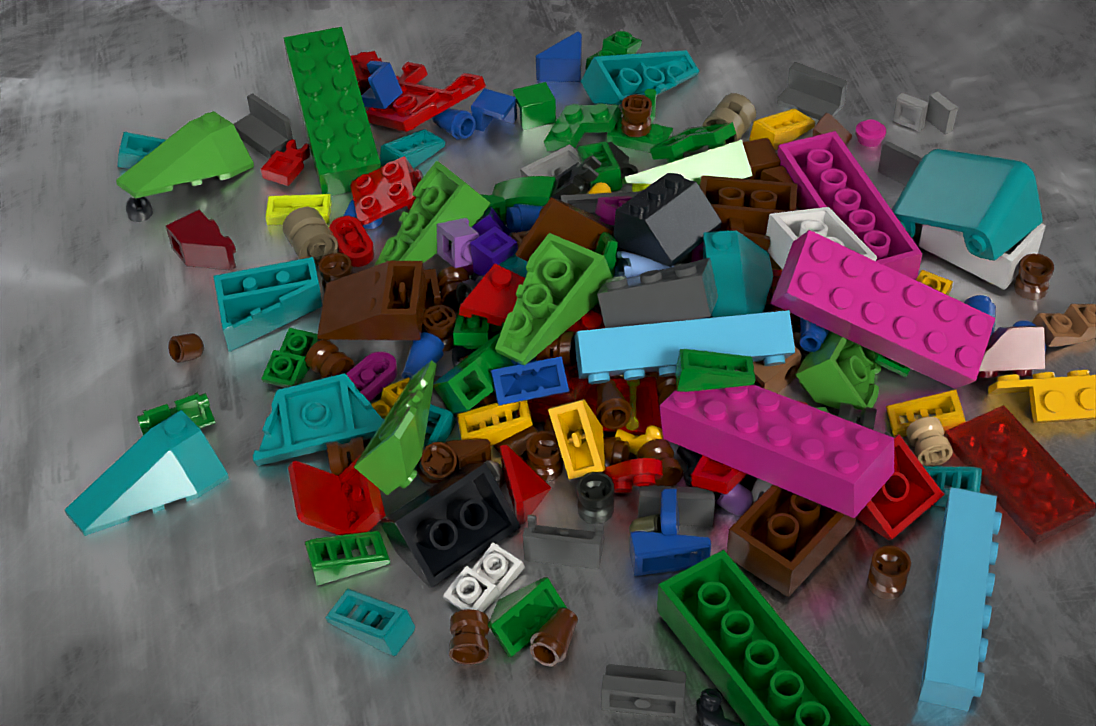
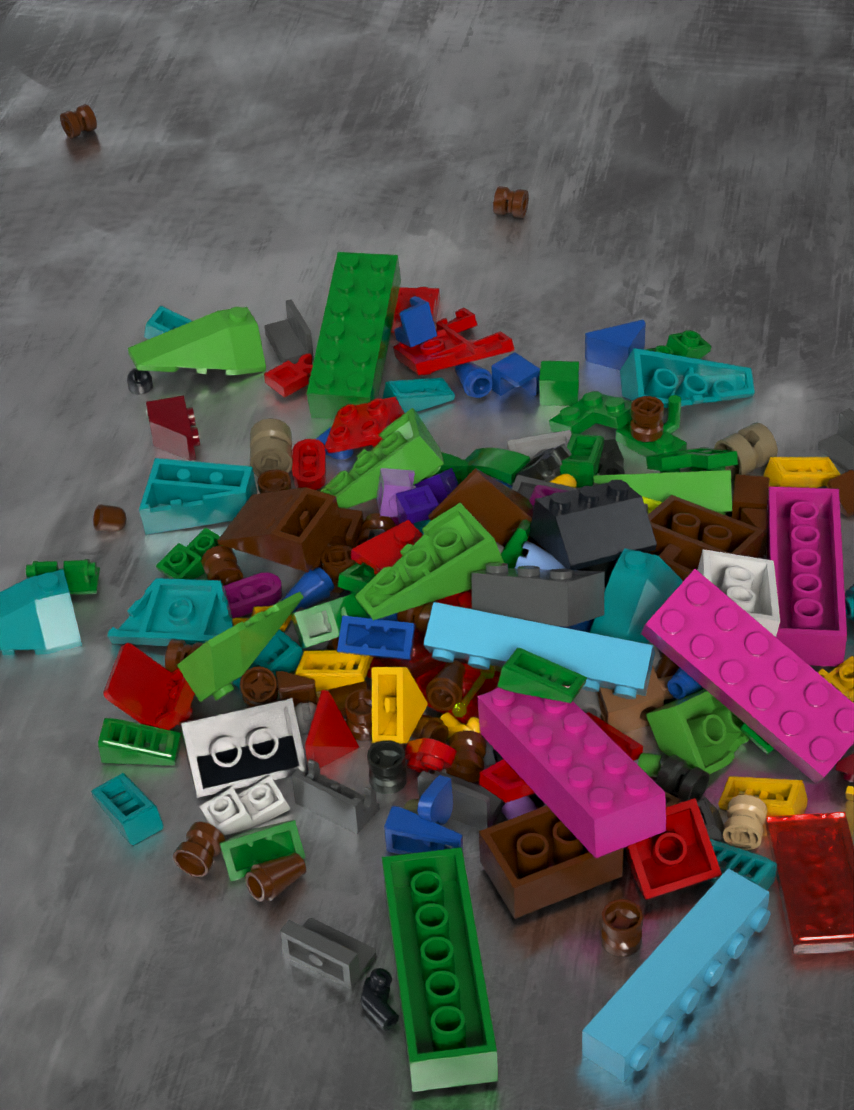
camera: 25 degrees right, 5 degrees down
neon yellow tile [265,194,332,225] -> none

